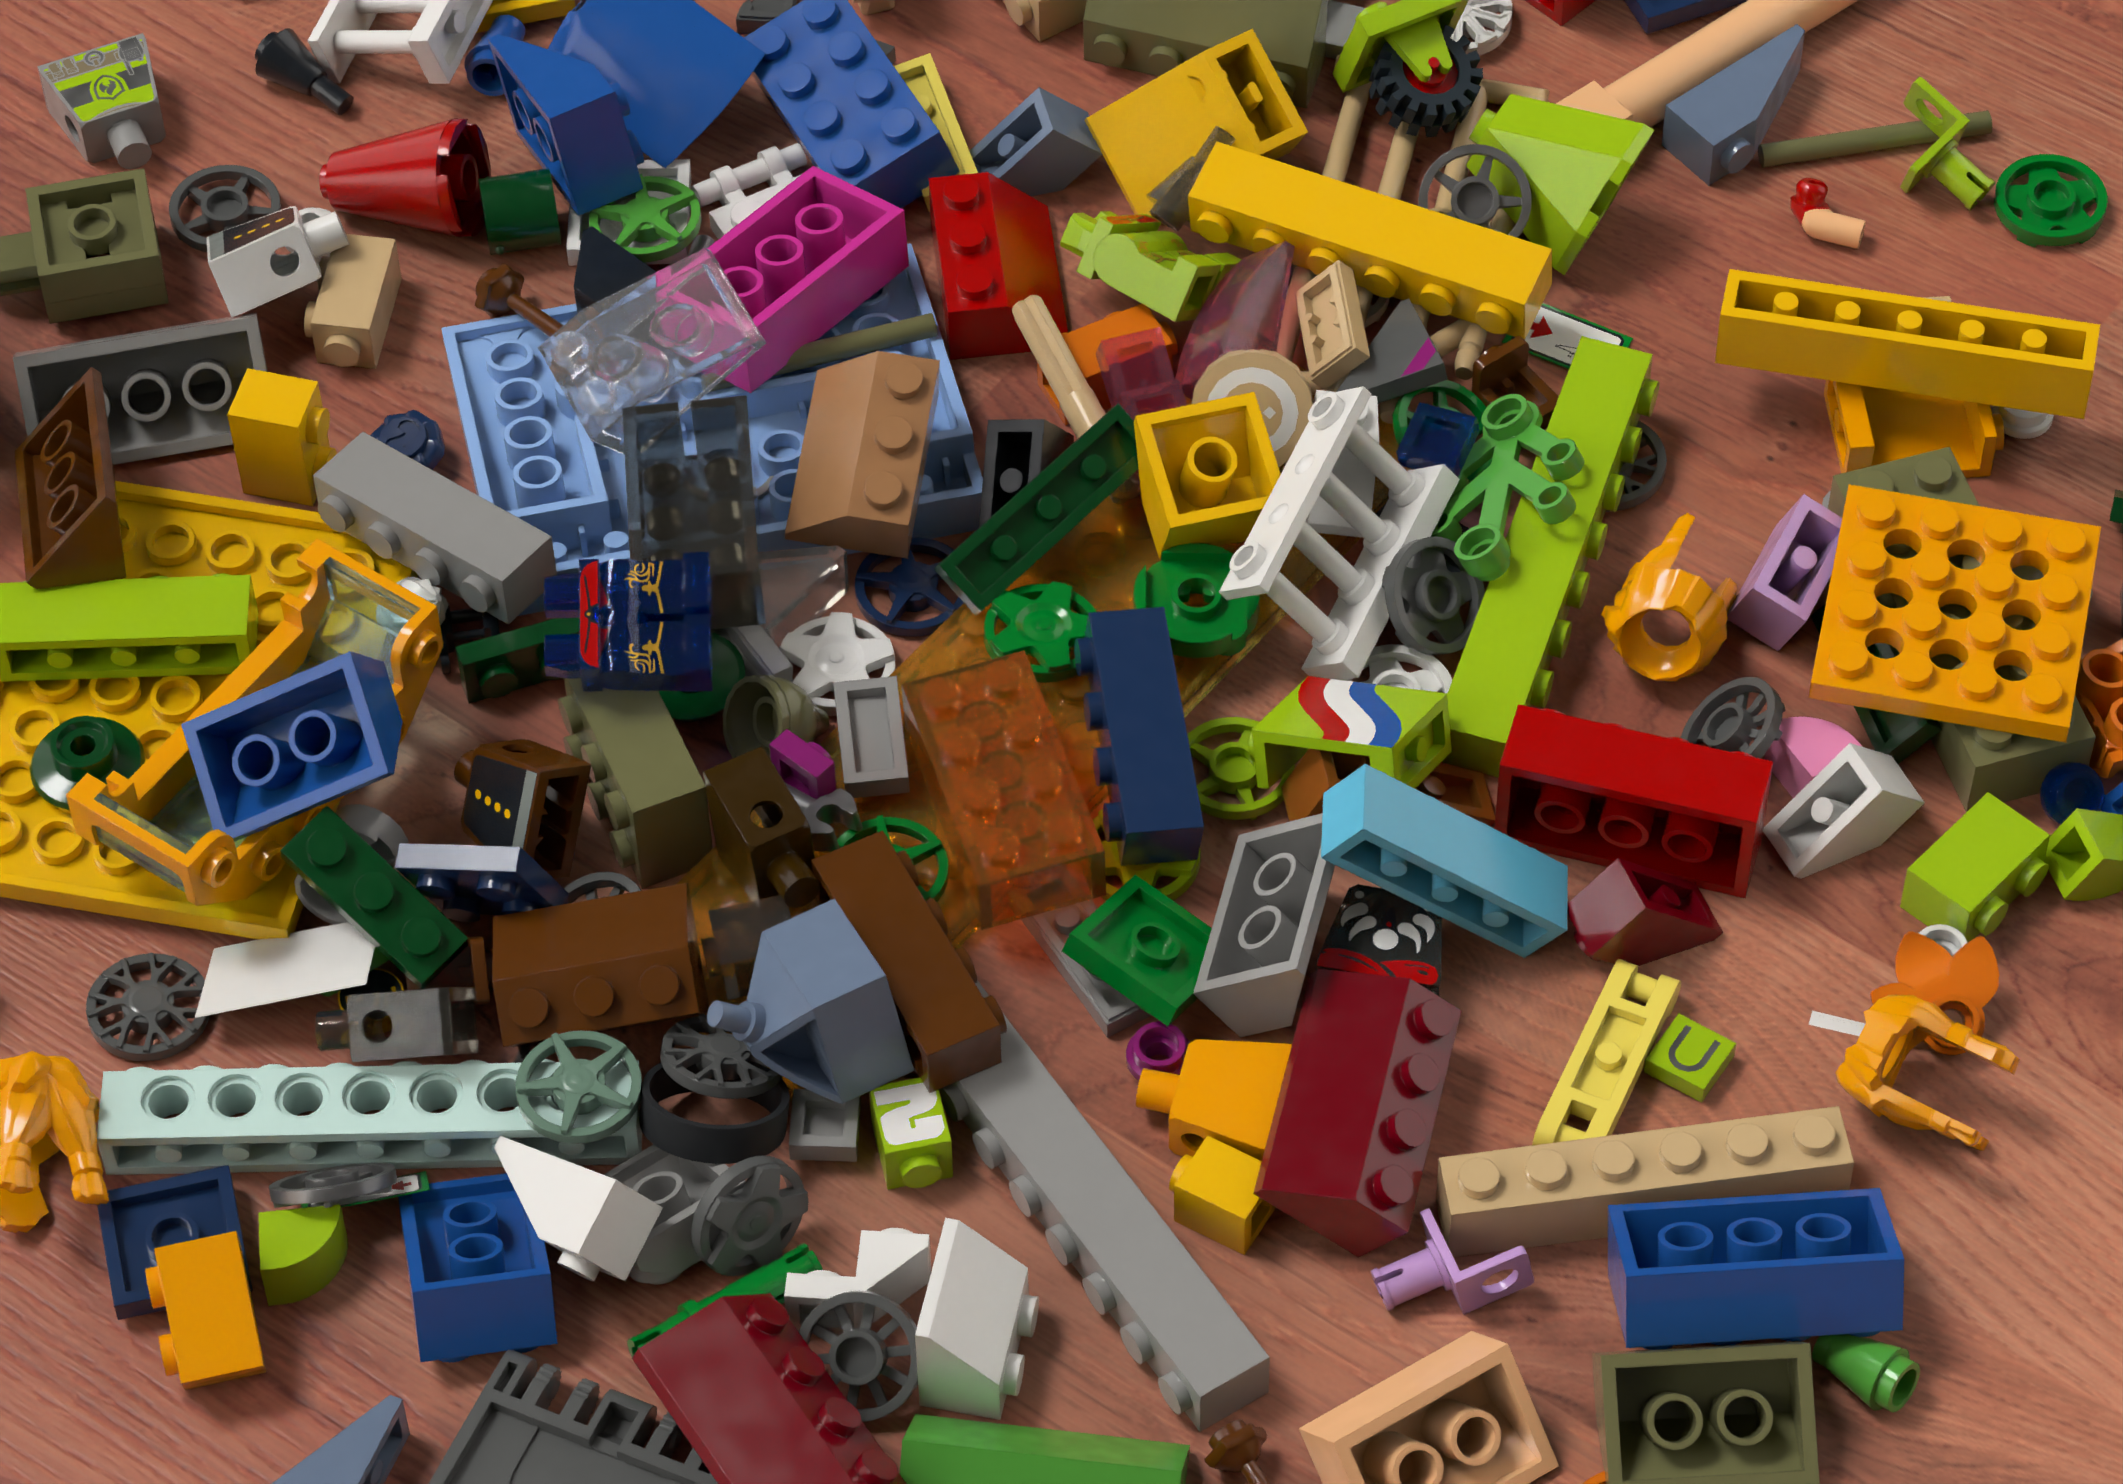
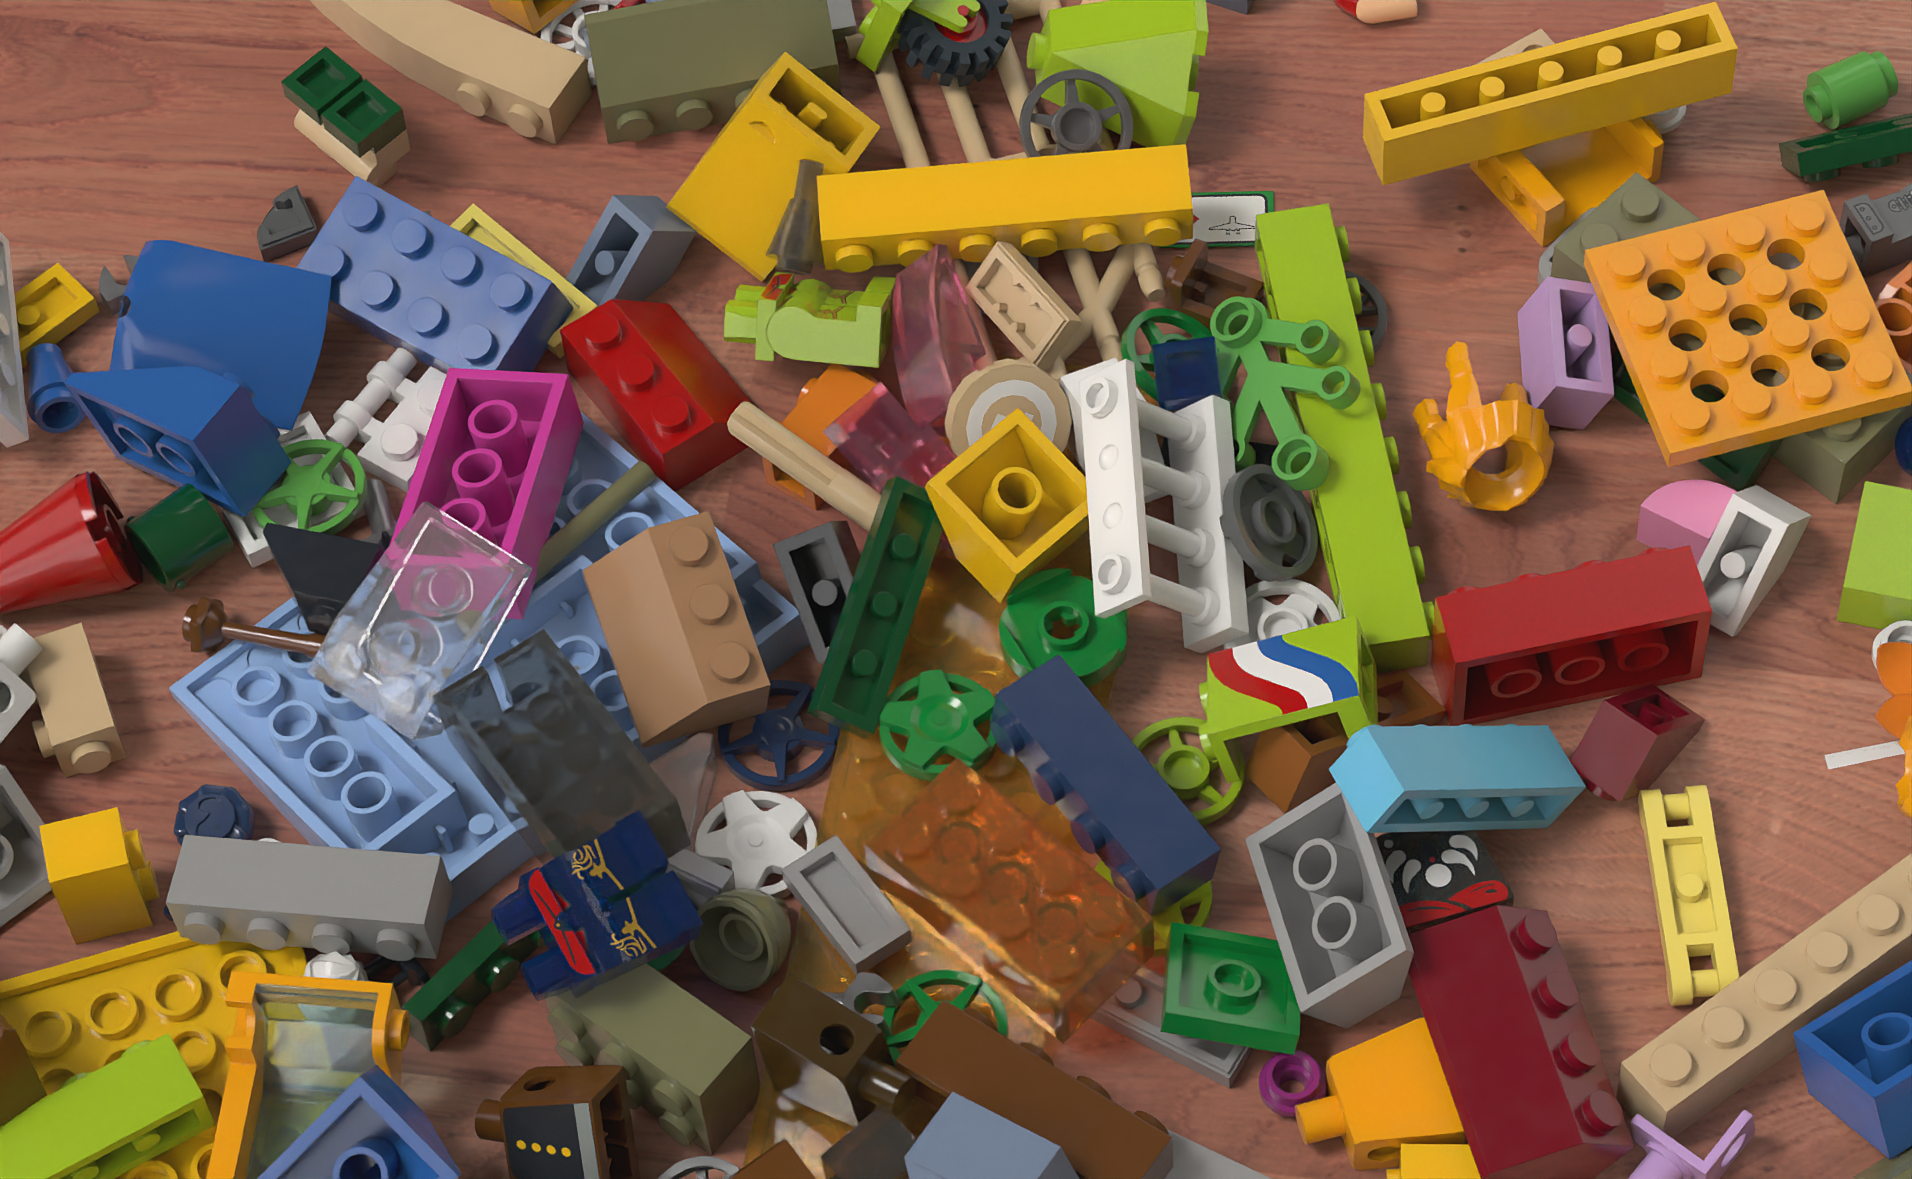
camera: 25 degrees left, 5 degrees up
magenta plate [769,729,837,800] -> none
dark grey tile [1336,299,1448,404] -> none
lime tile [1644,1013,1736,1103] -> none
dark grey wheel [1681,677,1786,759] -> none

